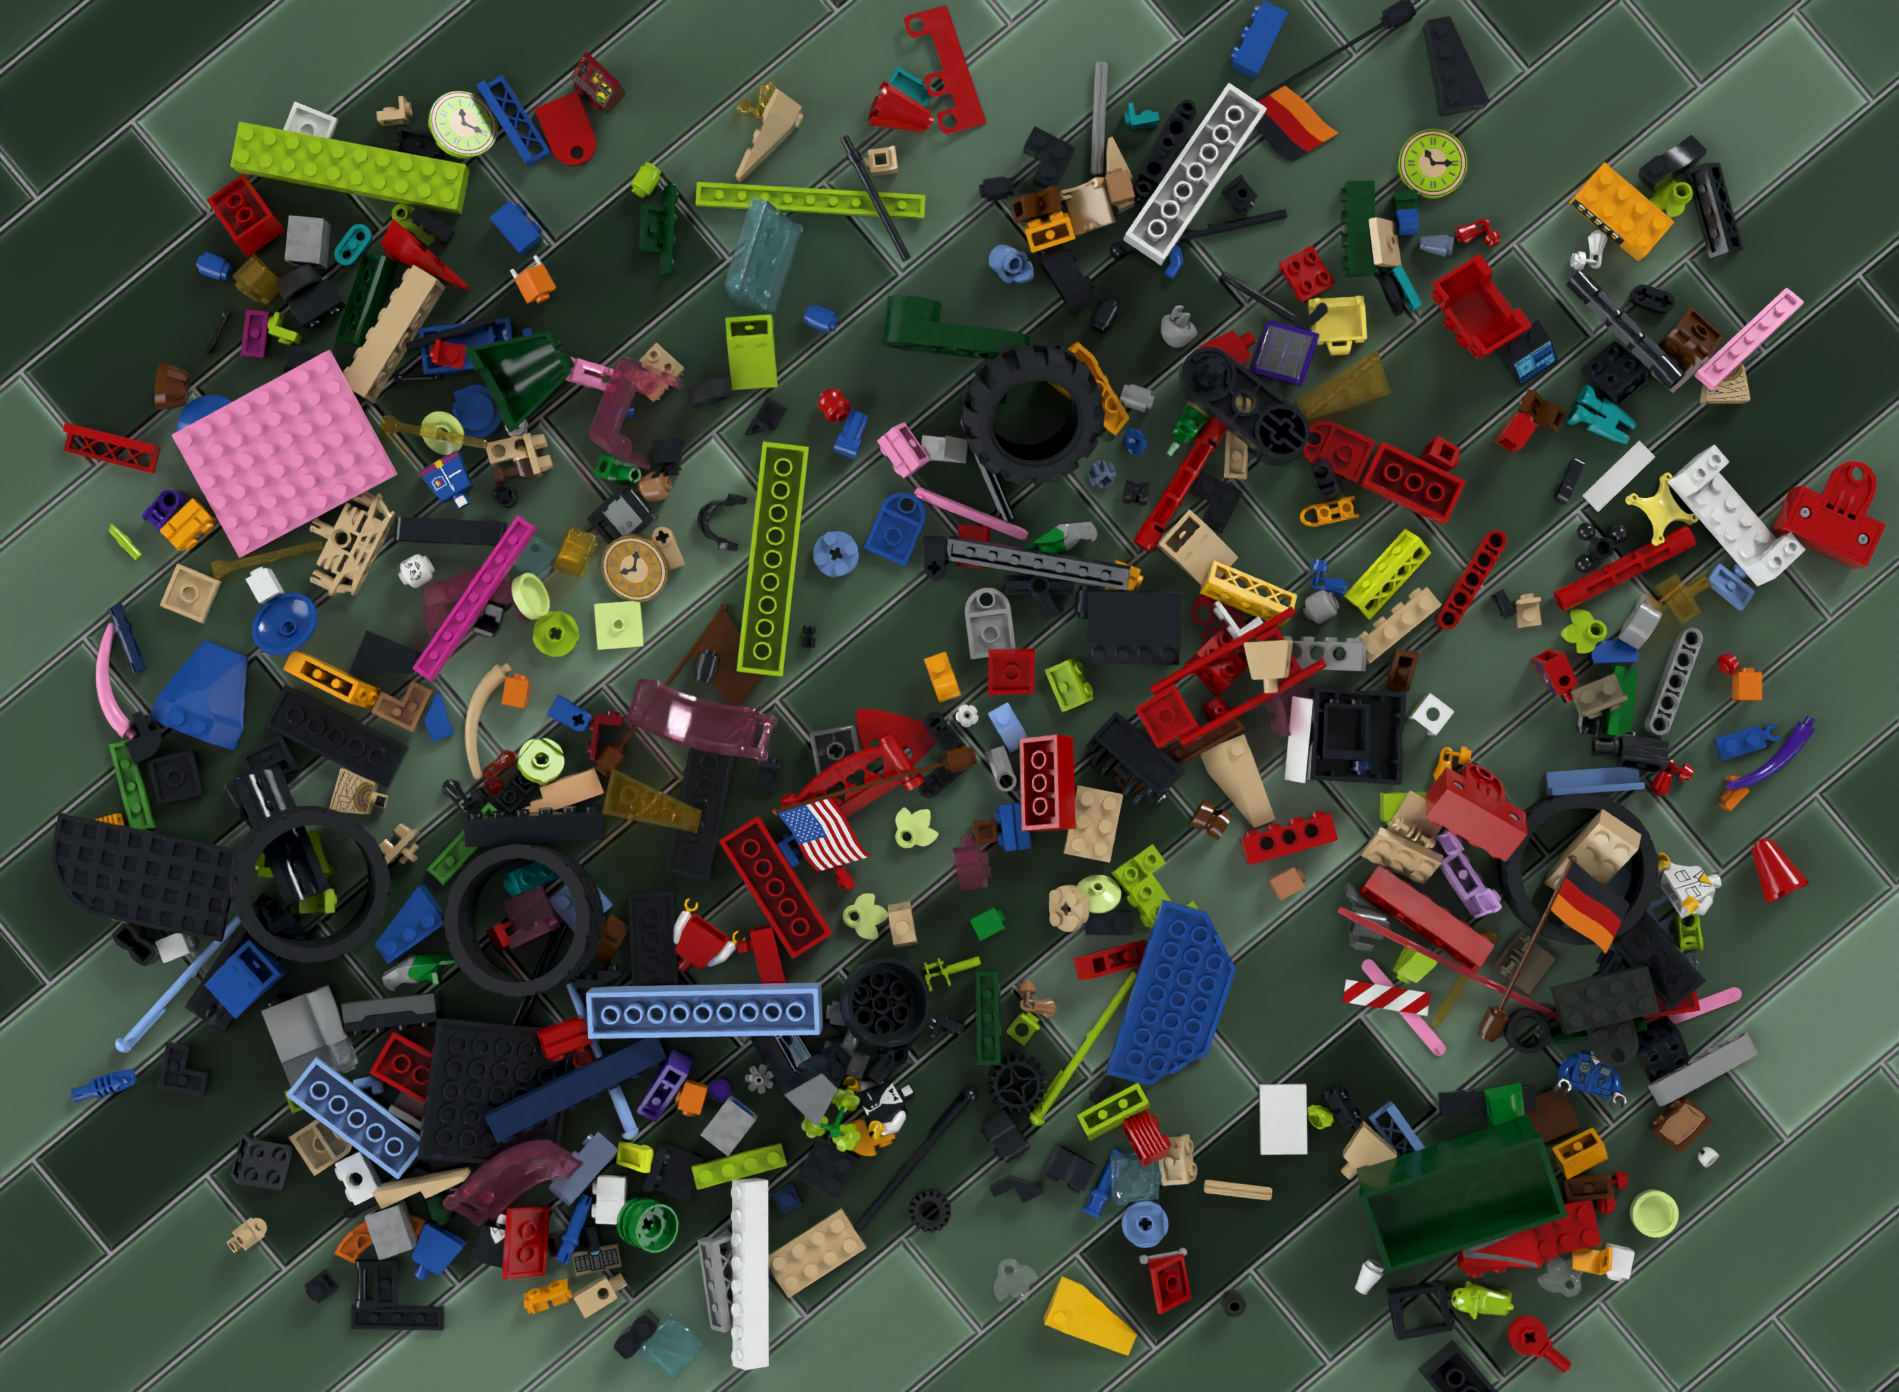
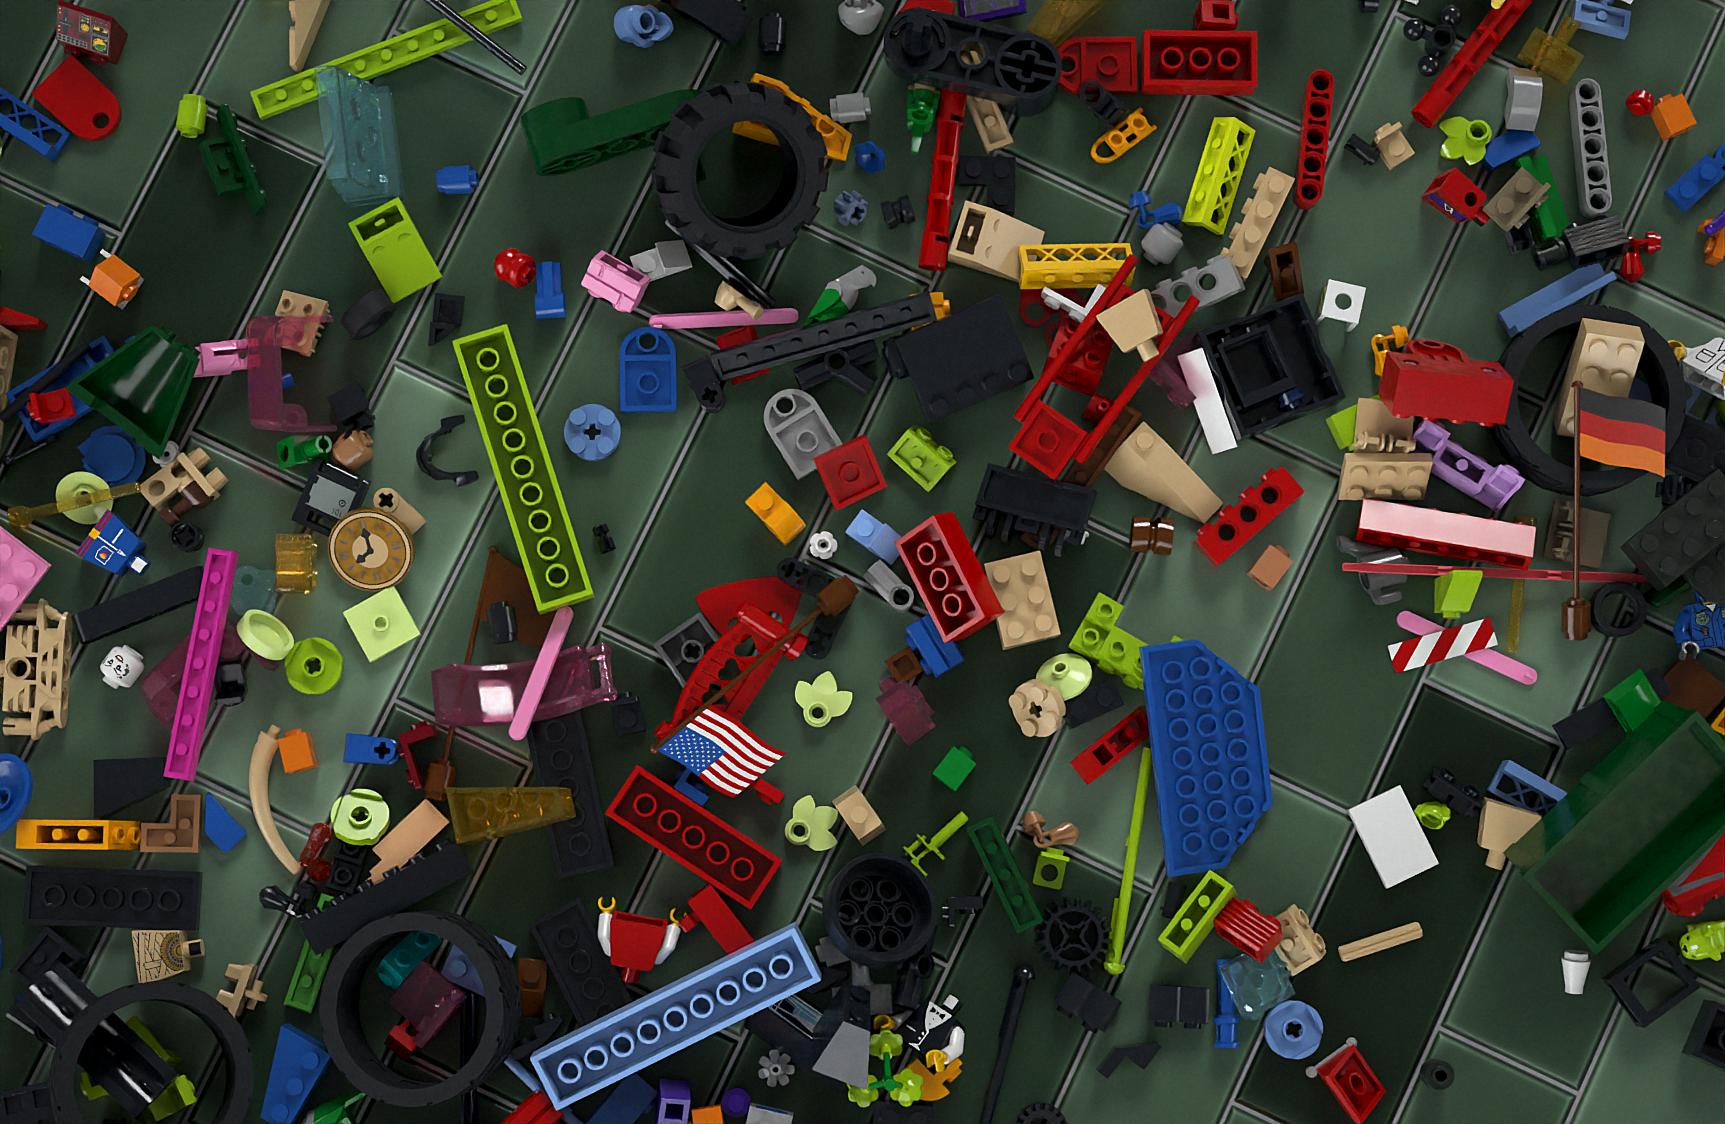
camera: 25 degrees left, 5 degrees down
none -> bright pink piece [509,606,574,740]
none -> tan bar [714,280,764,320]

